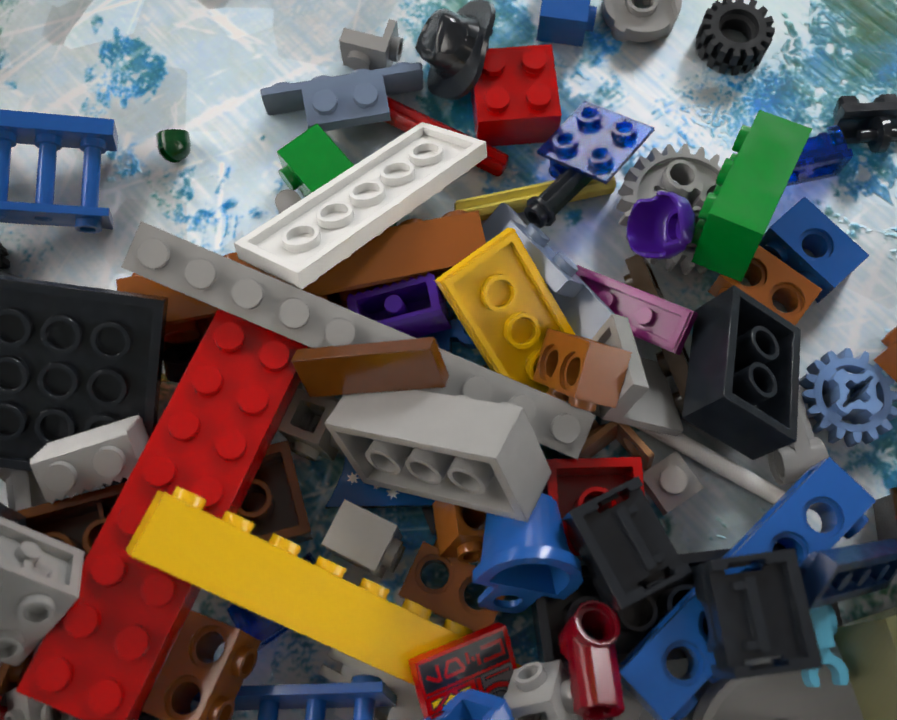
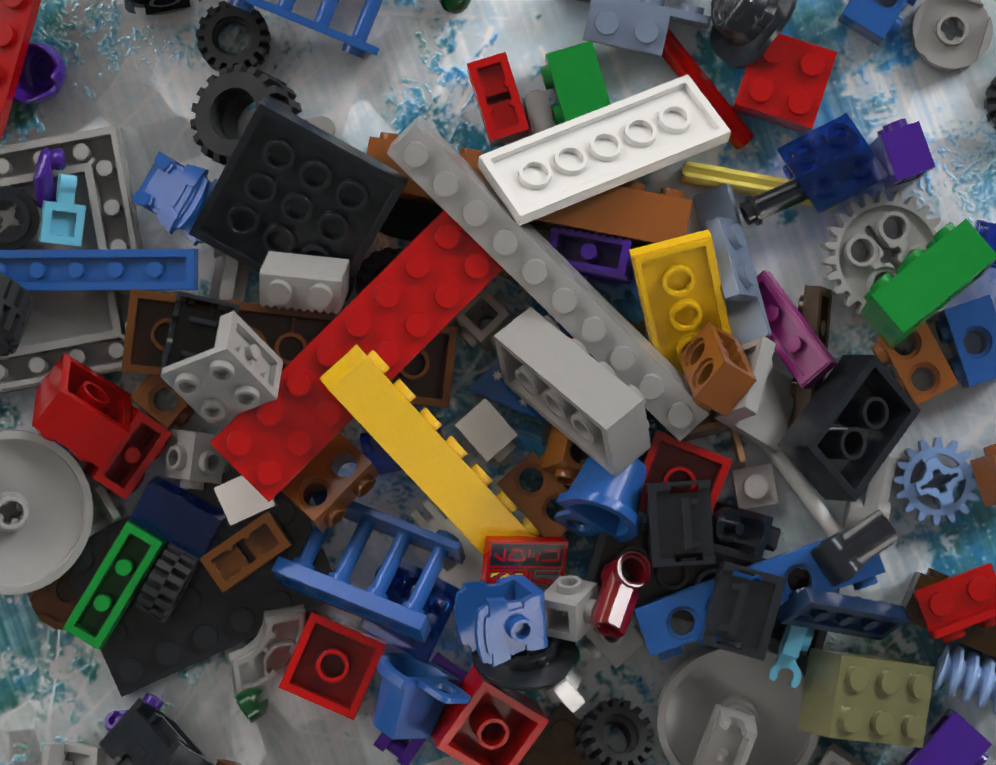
camera: 25 degrees right, 15 degrees up
reddish brown tile [291,337,449,397] -> none
dark purple hair [626,191,695,260] -> none
none -> red brick [467,52,530,147]
none -> black hips [712,502,781,557]
none -> black piece [809,510,899,587]
none -> dark purple brick [869,118,936,190]

